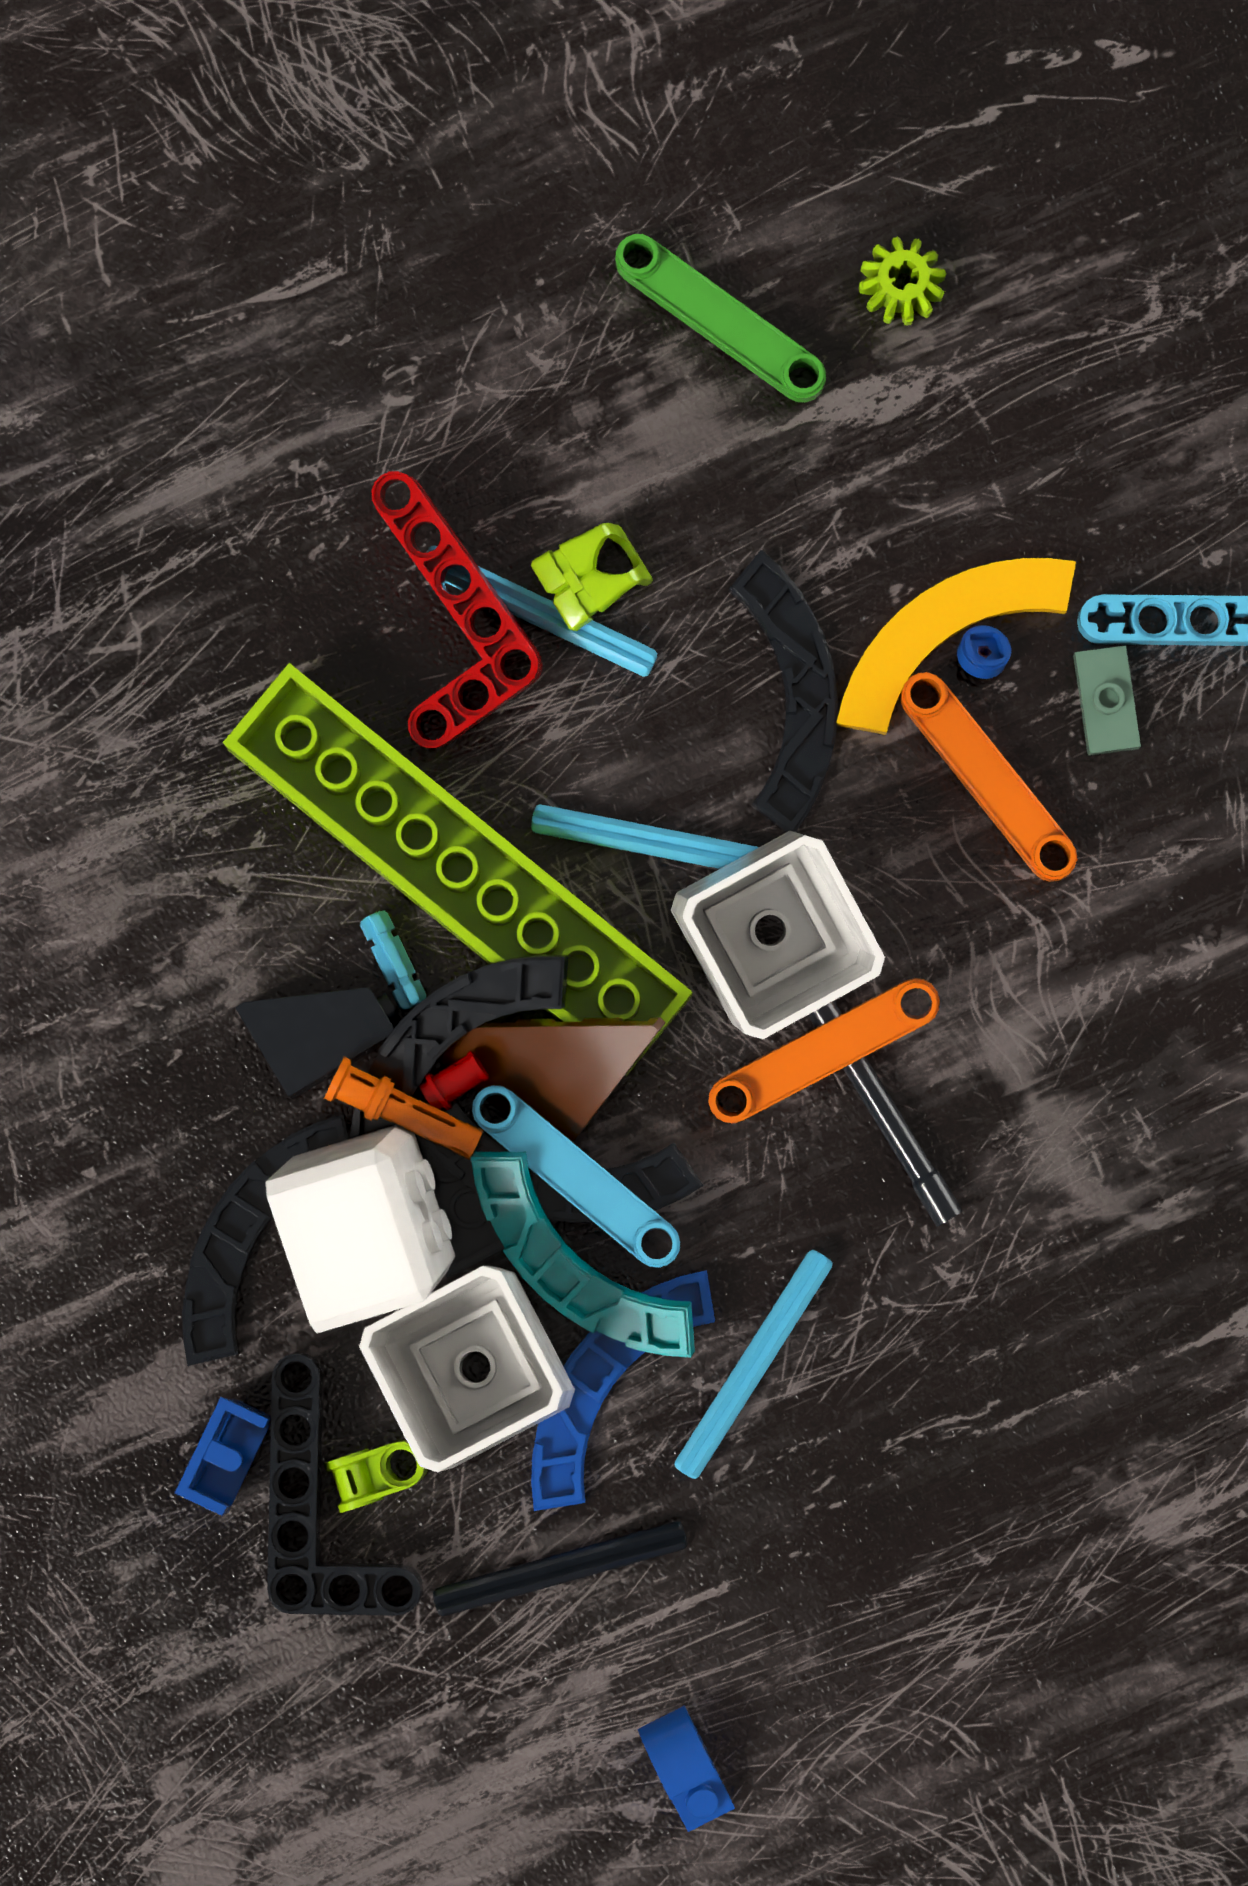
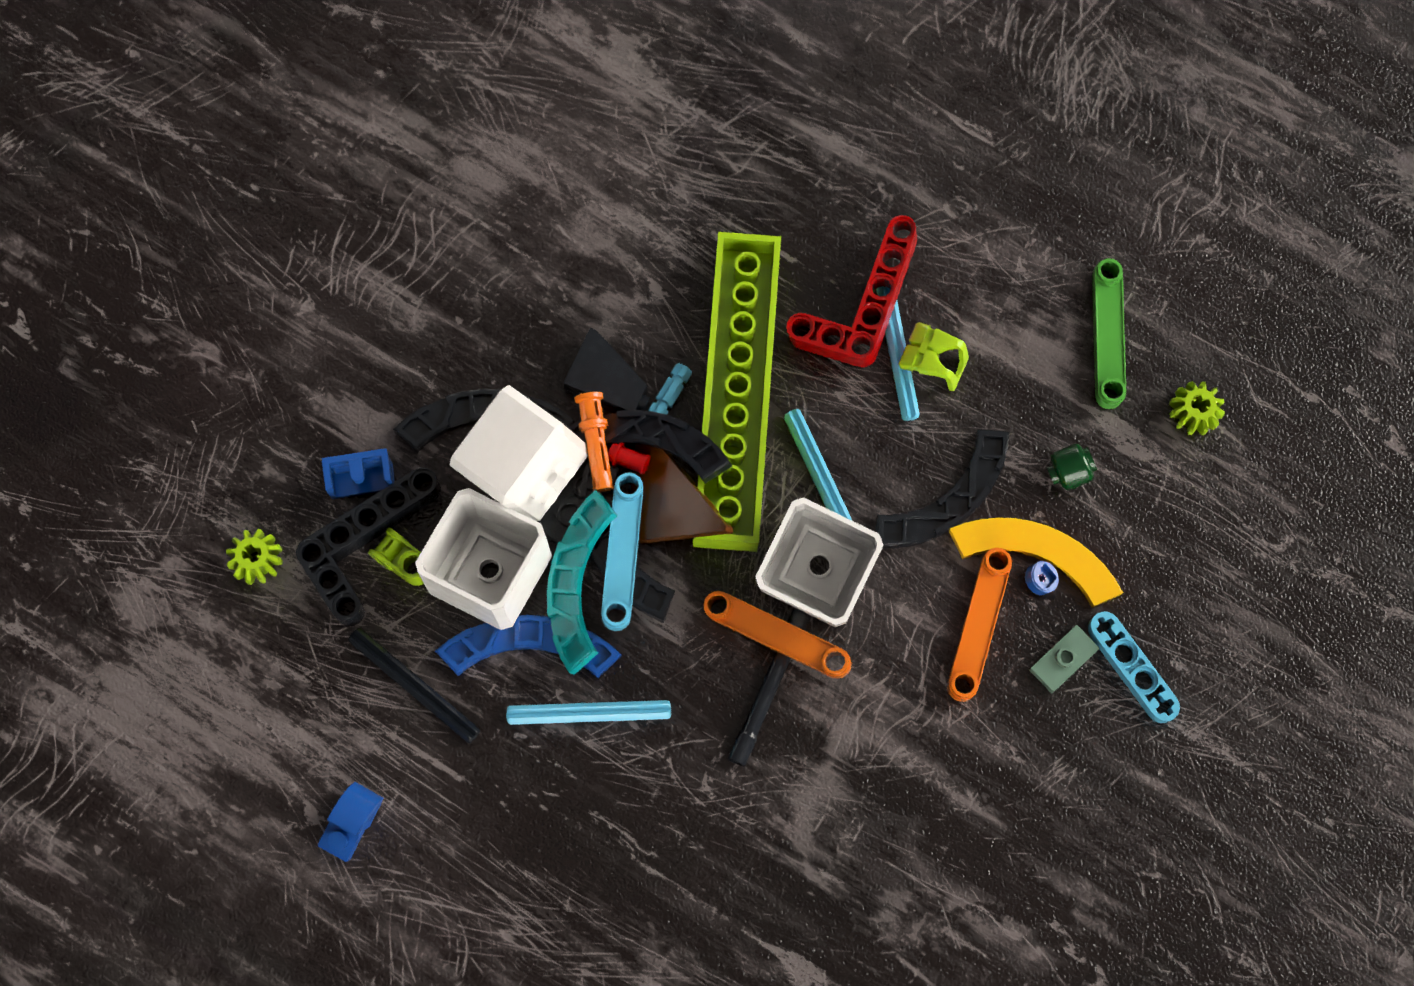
camera: 50 degrees right, 10 degrees down
none -> lime gear [226,529,283,585]
none -> dark green head [1047,444,1097,490]

